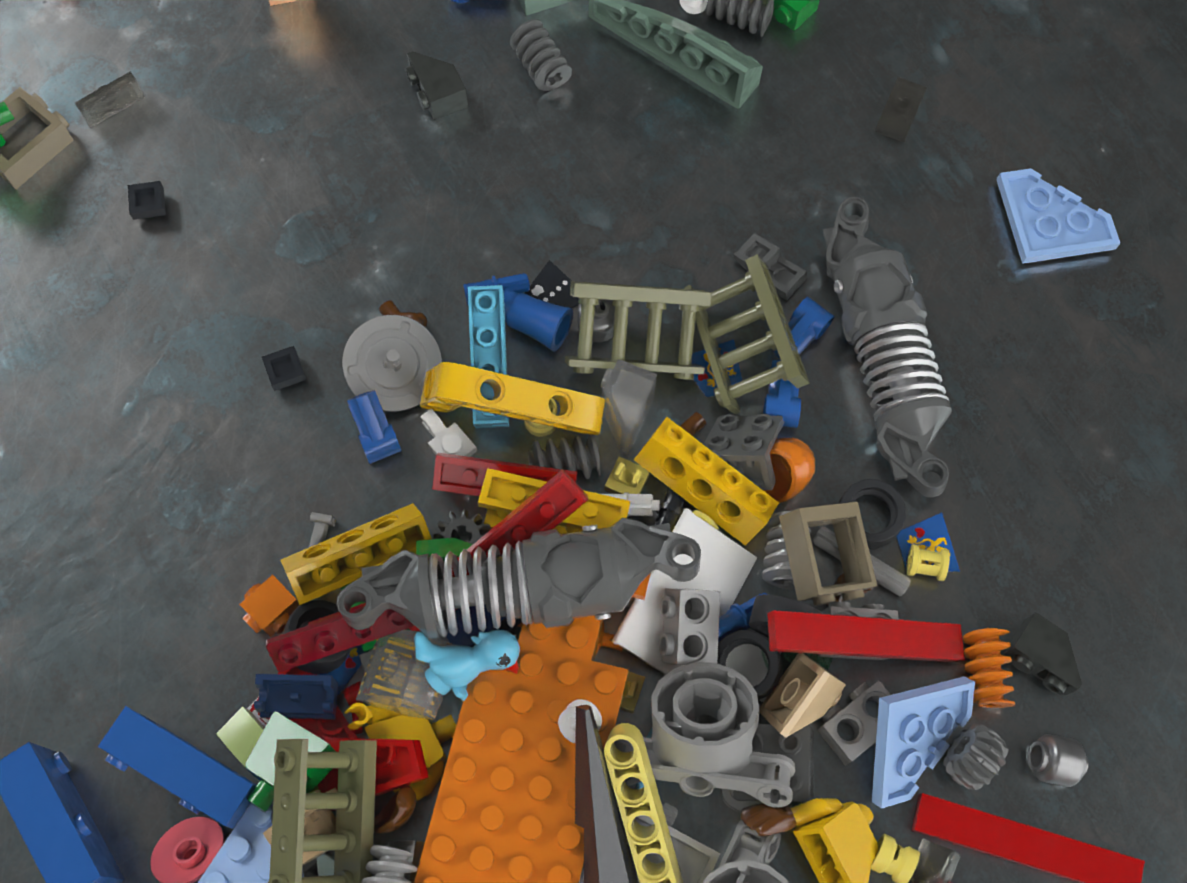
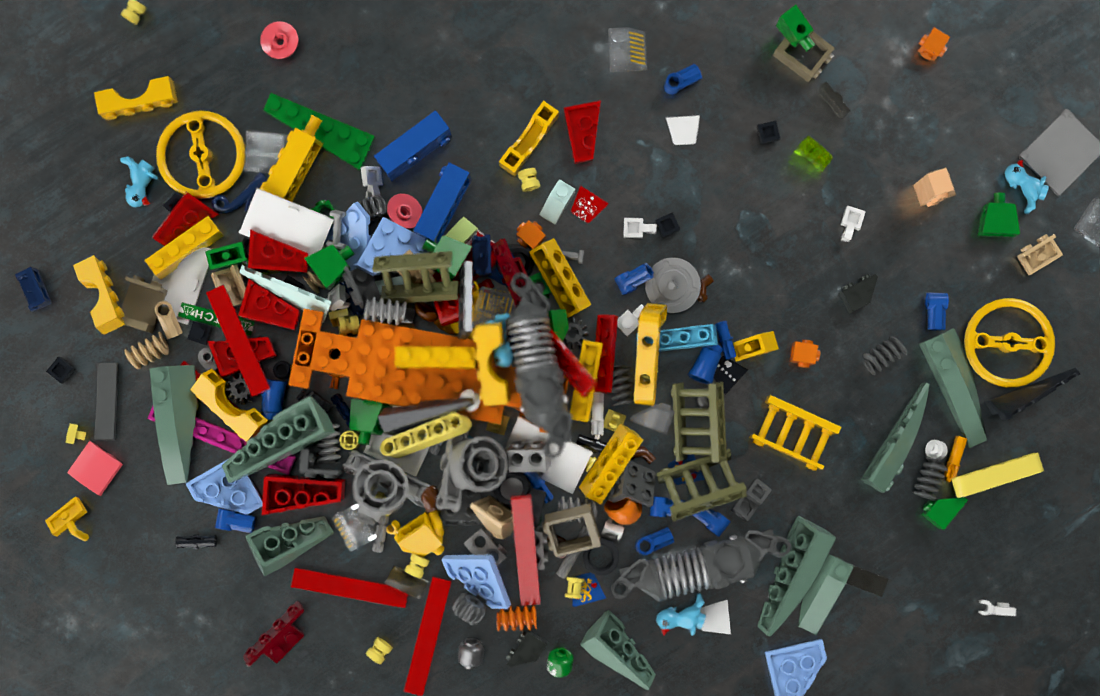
camera: 90 degrees right, 15 degrees up
none -> yellow arch [395,347,476,369]
none -> tile [458,261,472,340]
none -> yellow arch [473,322,510,406]
none -> yellow arch [499,100,559,177]
none -> light yellow wheel [517,168,541,192]
none -> light aqua slope [539,179,575,225]
none -> green head [547,648,573,678]
none -> red wing [564,100,601,164]
none -> red sticker [571,185,609,223]
none -> sand green wedge [580,610,656,690]
none -> white tile [600,517,624,543]
none -> white plate [624,218,656,238]
none -> blue piece [635,527,675,555]
none -> medium azure animal [656,593,706,636]
none -> blue piece [664,64,702,95]
none -> white sticker [666,116,699,145]
none -> white sticker [700,599,731,634]
none -> yellow slope [733,331,779,362]
none -> yellow fence [749,395,841,471]
none -> sand green wedge [757,516,836,636]
none -> orange brick [789,340,820,368]
none -> clear neon green leg [794,135,833,171]
none -> sand green wedge [798,554,854,635]
none -> white plate [840,205,866,242]

